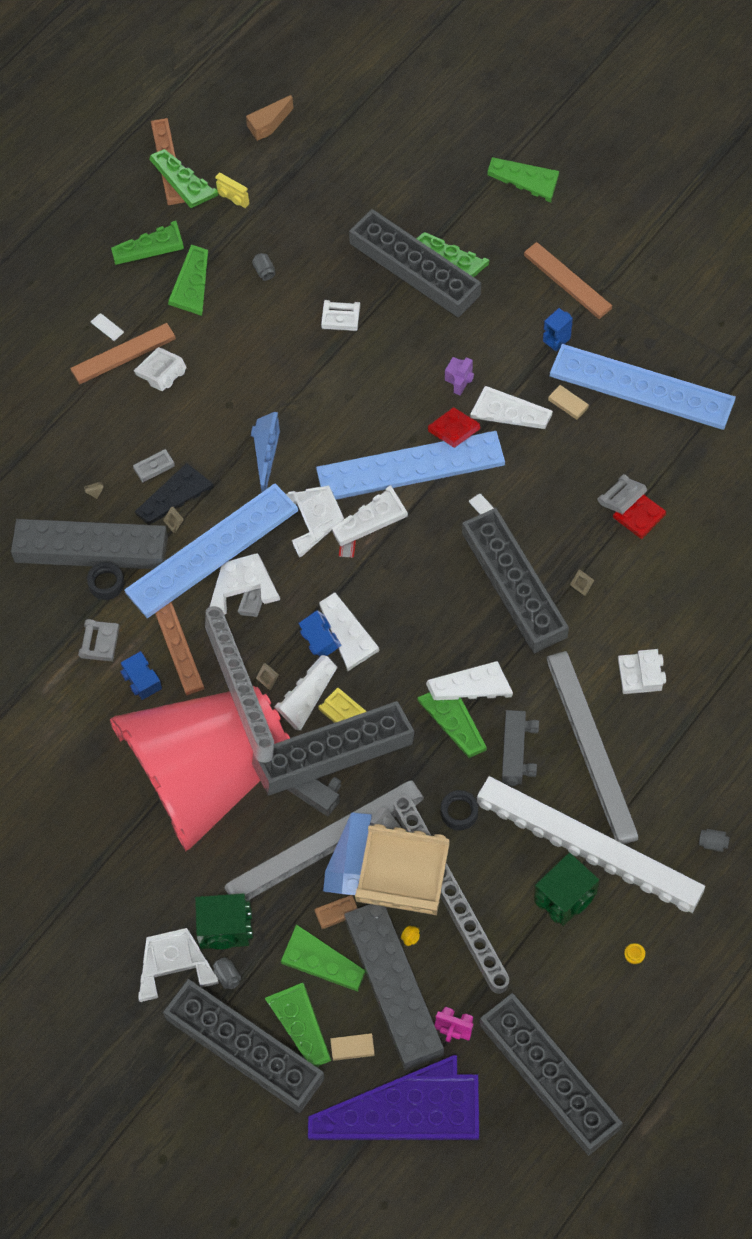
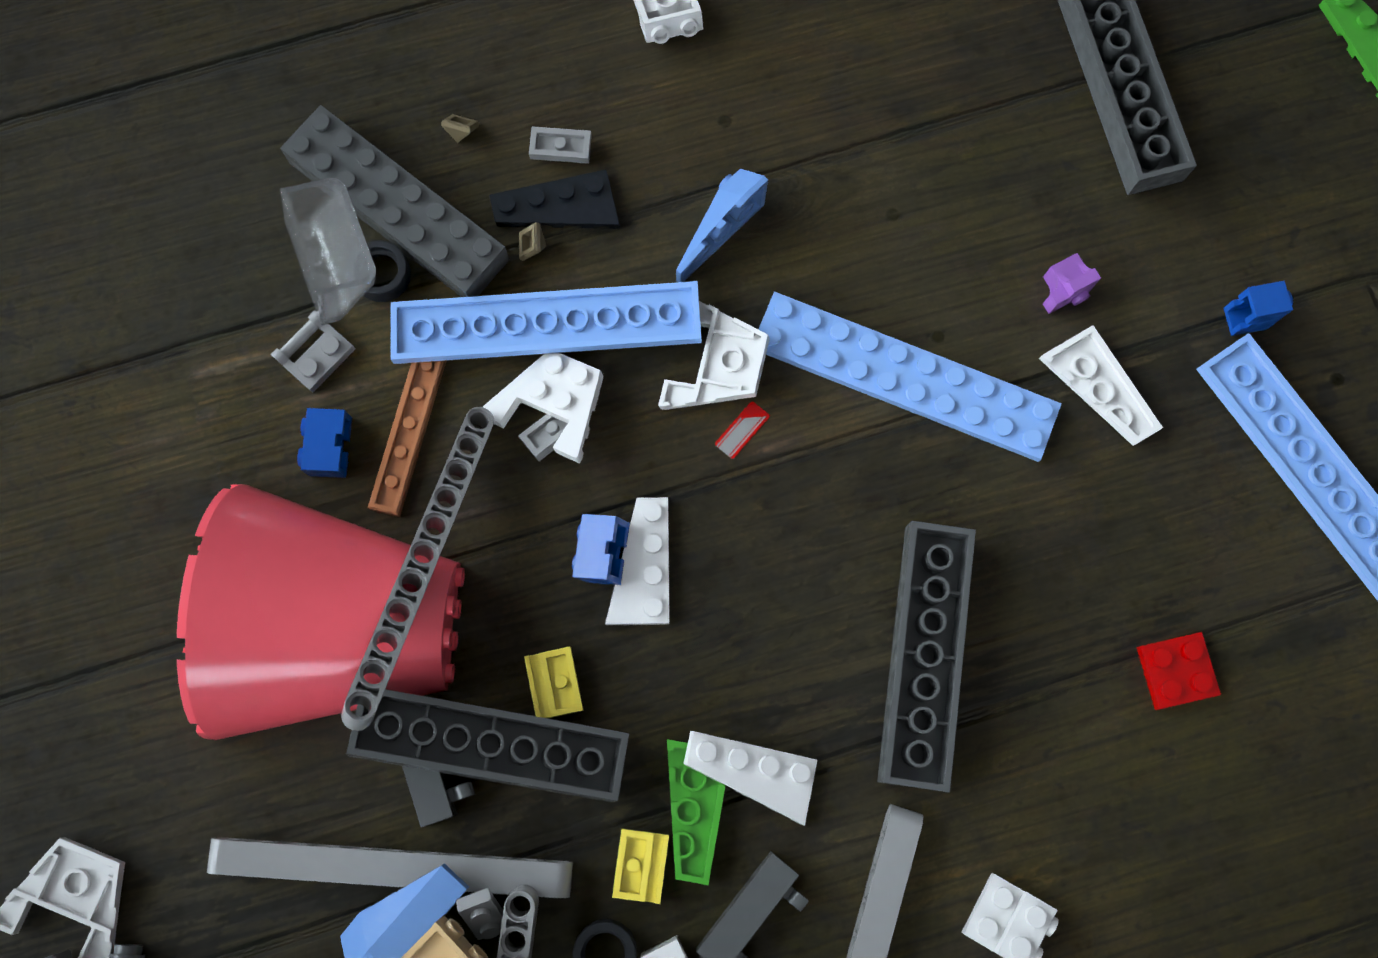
camera: 30 degrees right, 15 degrees up
dark green brick [195,893,253,950] -> none
dark tan slope [256,663,279,690] -> none
white wing [275,655,337,730] -> none
white plate [321,300,360,331] -> none
white wing [332,485,408,546] -> none
bright green wing [416,232,489,277] -> none
red plate [428,407,480,448] -> none
white sticker [469,494,494,514] -> none
nougat tile [524,242,612,319] -> none
tan tile [548,385,589,420] -> none
dark tan slope [570,569,594,596] -> none
light grey plate [597,474,647,514] -> none
none -> clear windscreen [280,178,376,325]
none -> light yellow plate [612,828,669,904]

